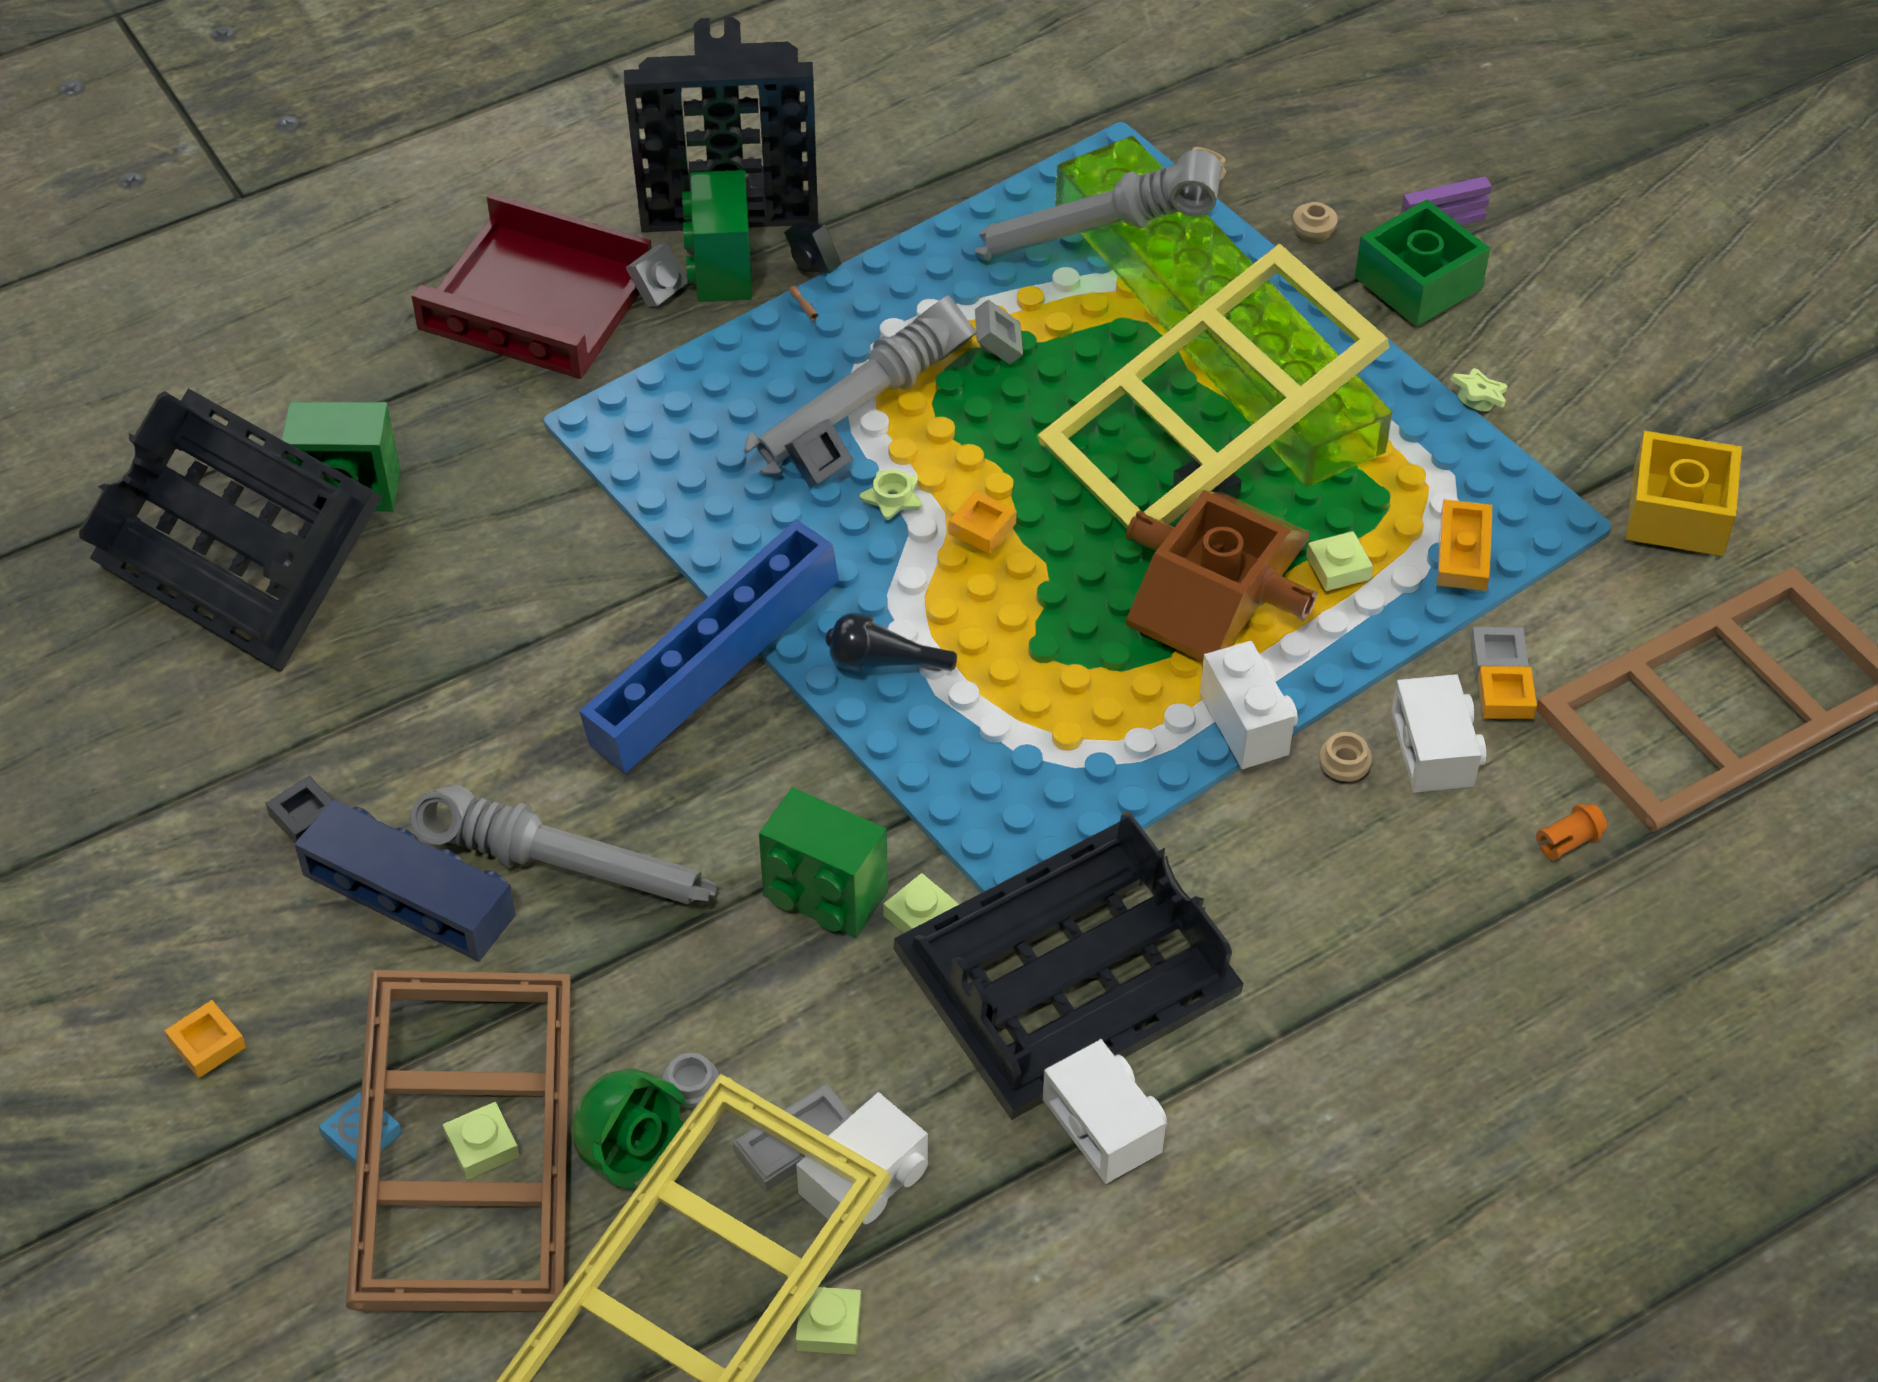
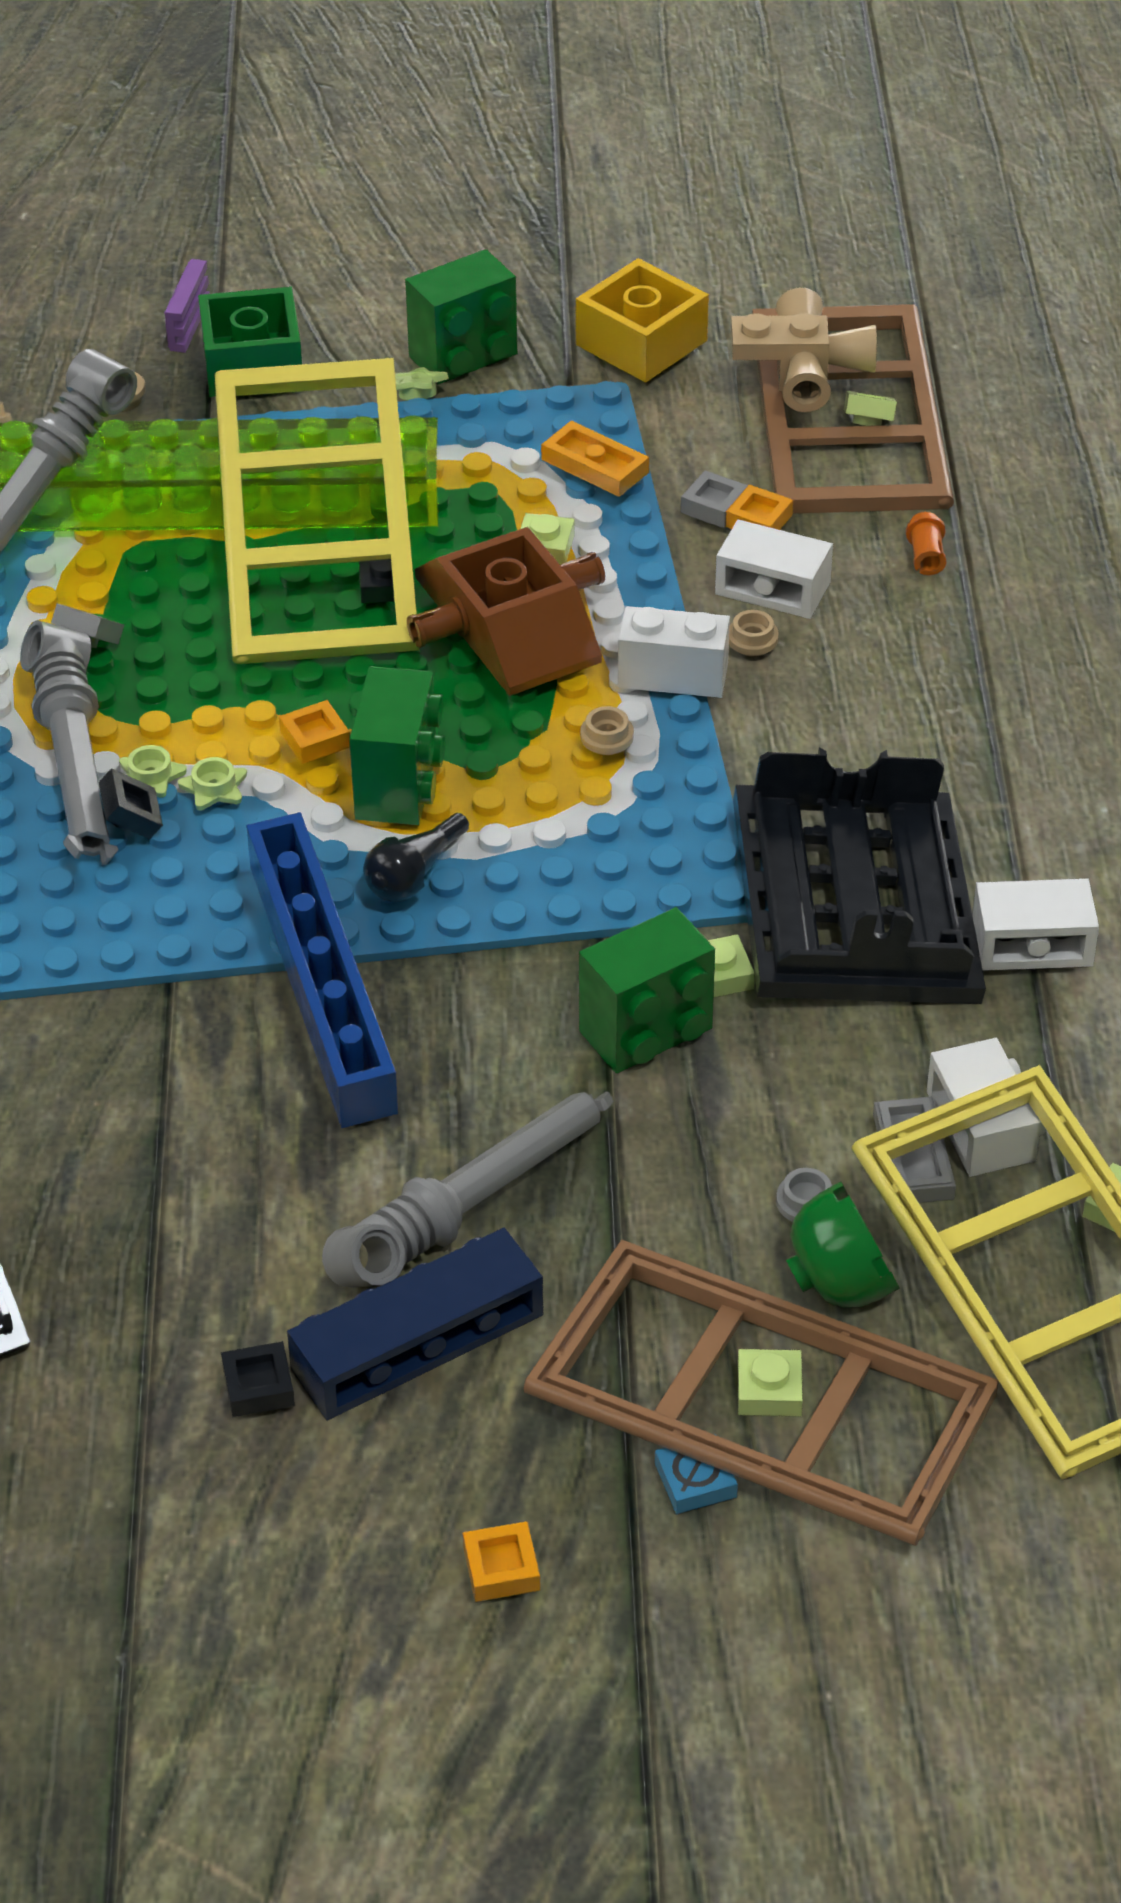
camera: 60 degrees left, 5 degrees down
none -> yellowish green plate [119,745,187,798]
none -> green brick [349,666,445,825]
none -> green brick [405,249,517,385]
none -> tan plate [580,706,634,755]
none -> tan brick [731,288,877,412]
none -> yellowish green plate [844,391,897,426]

